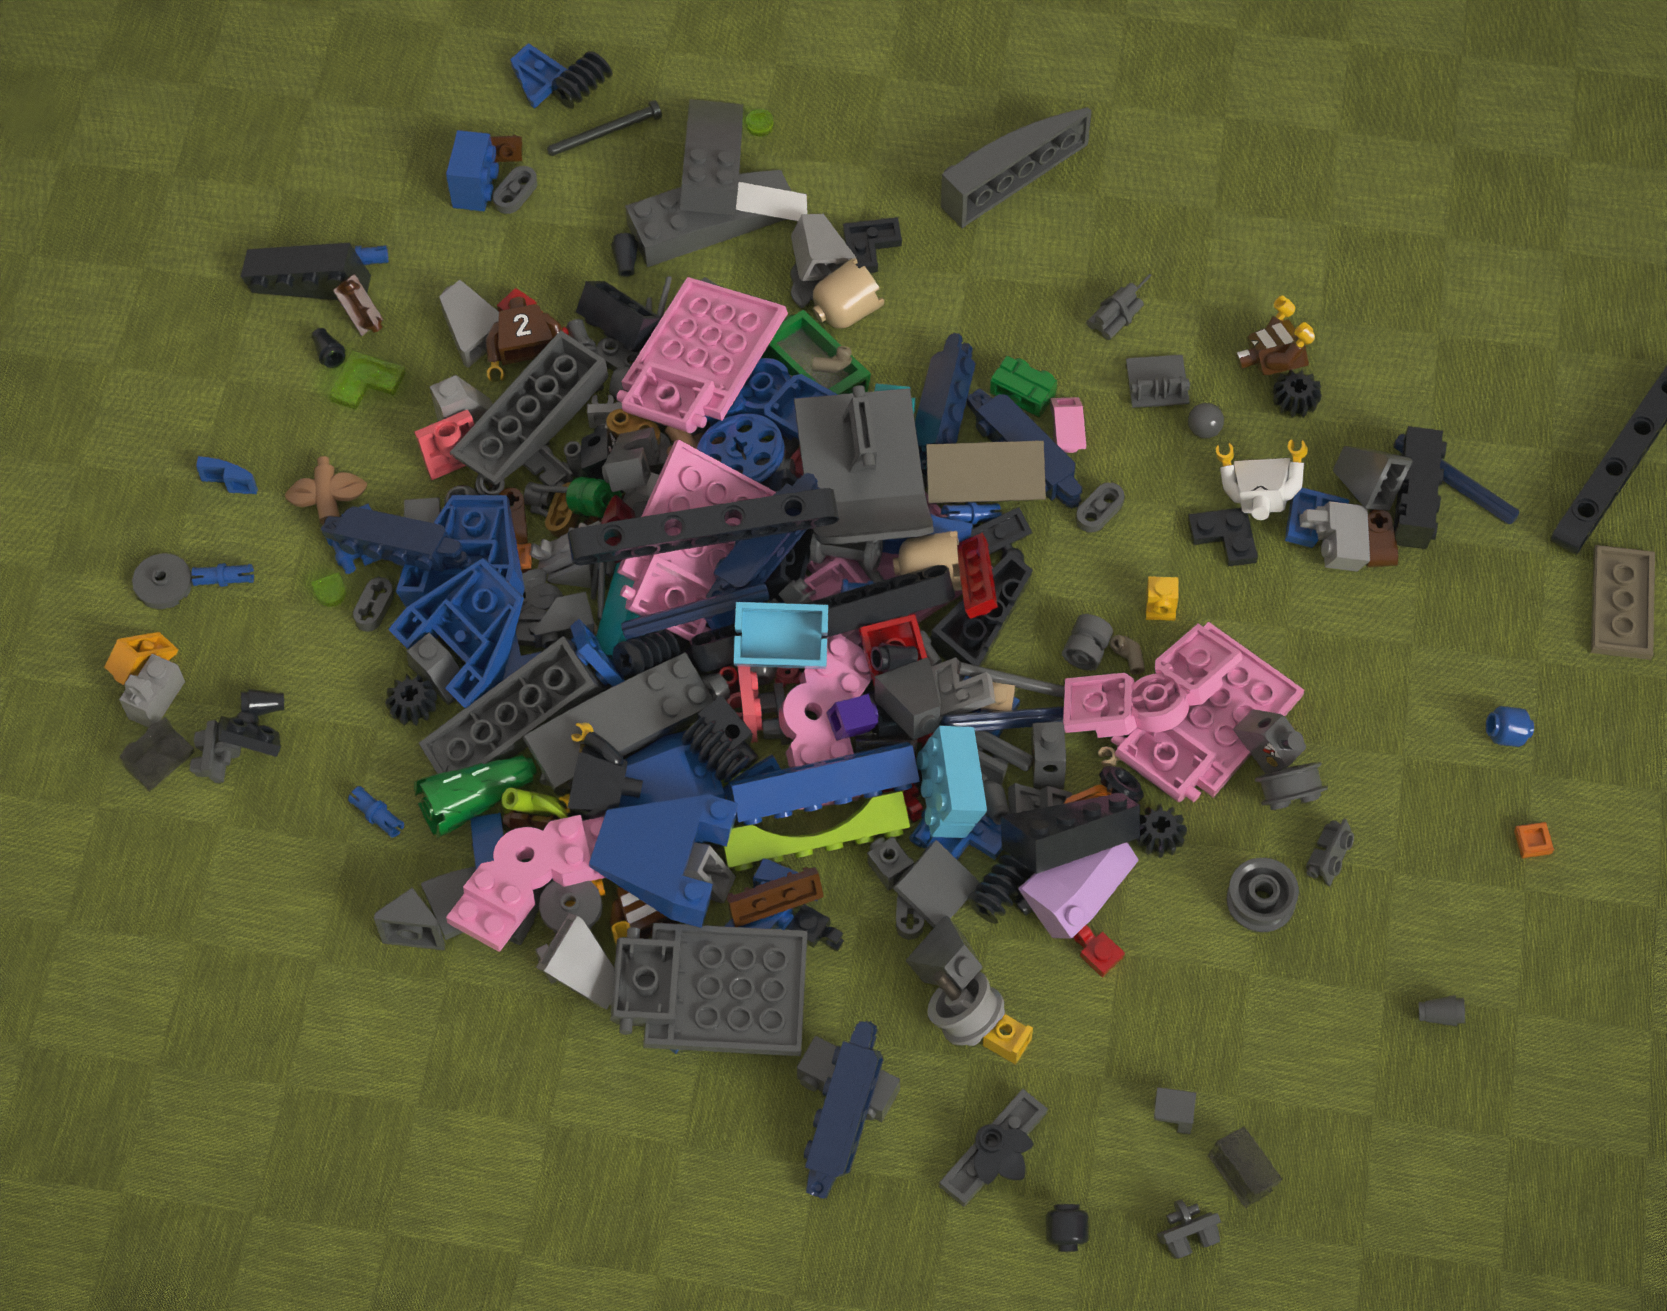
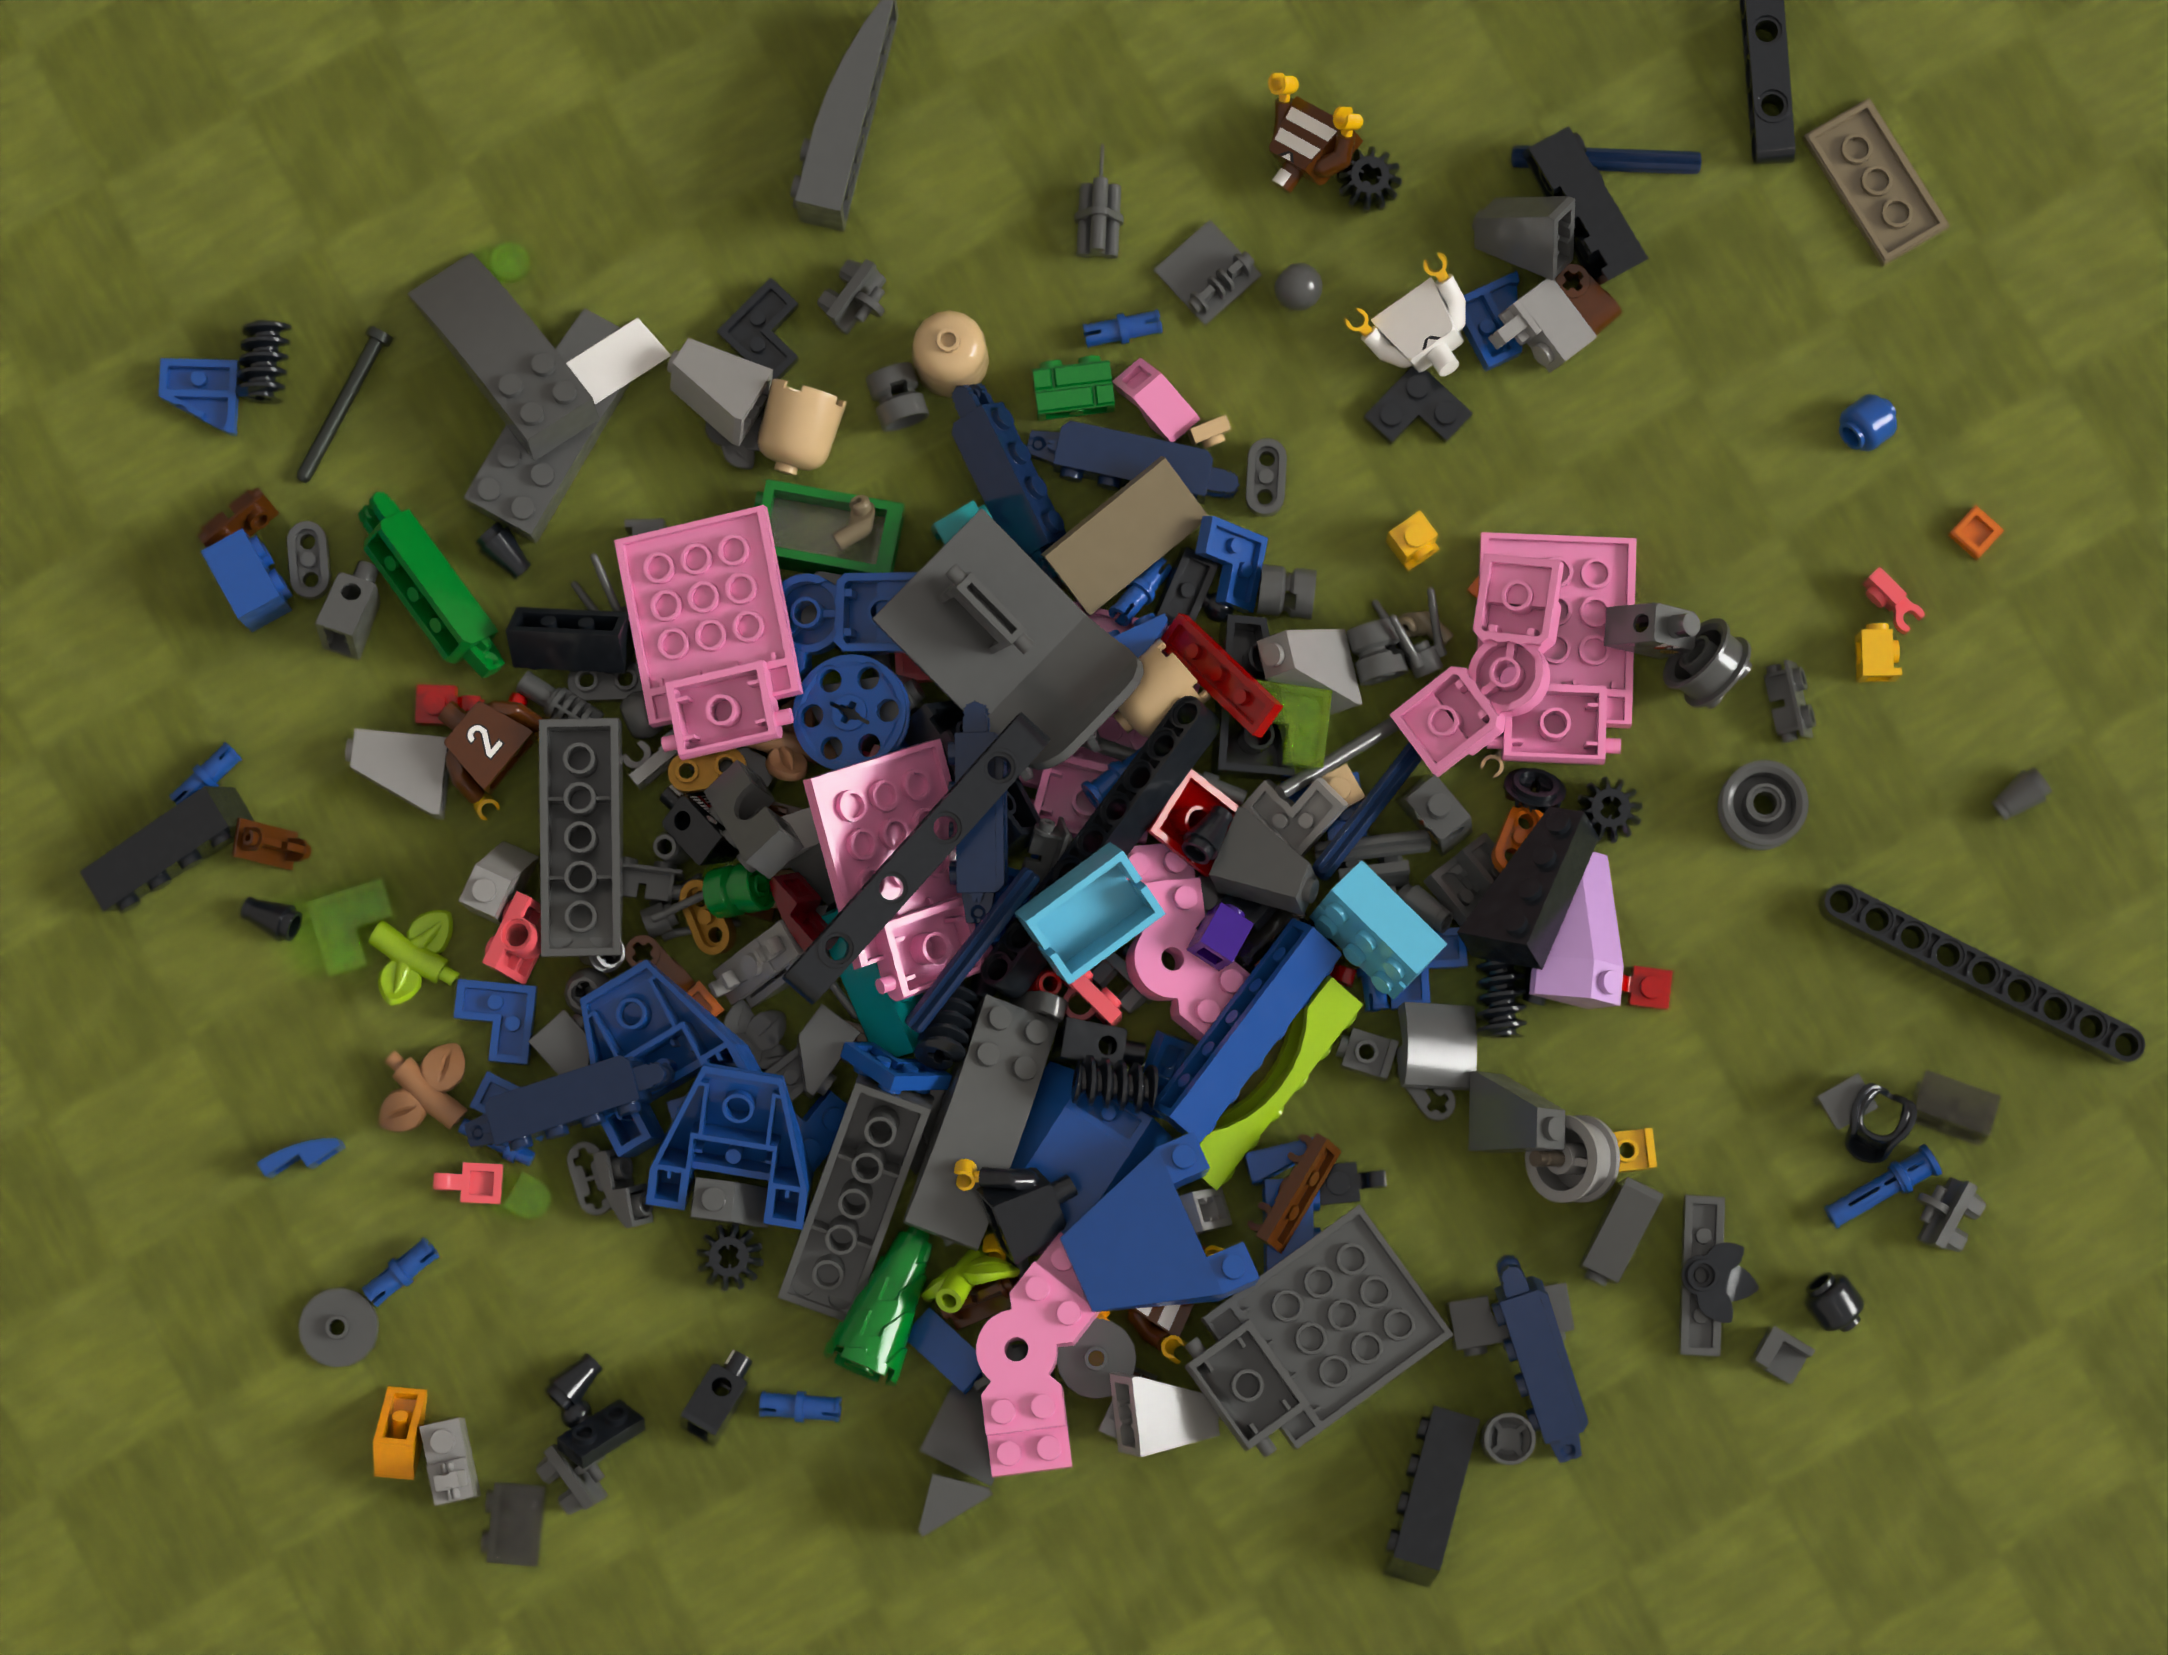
camera: 40 degrees left, 20 degrees up
none -> dark grey torso [315,561,381,660]
none -> green hinge [357,491,505,679]
none -> lime plant [368,910,460,1006]
none -> coral plate [433,1162,504,1205]
none -> blue plate [453,979,538,1066]
none -> dark grey slope [593,1148,654,1228]
none -> black torso [680,1350,753,1447]
none -> dark grey hips [817,259,887,335]
none -> dark grey wheel [865,362,930,432]
none -> tan cylinder [912,310,989,398]
none -> blue pin [1082,309,1163,348]
none -> tan plate [1187,415,1232,449]
none -> blue plate [1195,516,1268,613]
none -> dark grey wheel [1257,564,1317,620]
none -> light grey slope [1257,629,1362,715]
none -> clear neon green plate [1257,680,1332,770]
none -> dark grey plant [1372,587,1447,679]
none -> black wedge [1383,1406,1480,1588]
none -> dark grey wheel [1479,1413,1536,1465]
none -> dark grey slope [1578,1177,1664,1287]
none -> dark grey panel [1749,1326,1815,1384]
none -> black beam [1818,884,2145,1065]
none -> blue pin [1824,1144,1942,1229]
none -> black piece [1845,1083,1917,1163]
none -> yellow brick [1855,623,1902,682]
none -> coral plate [1862,567,1925,635]

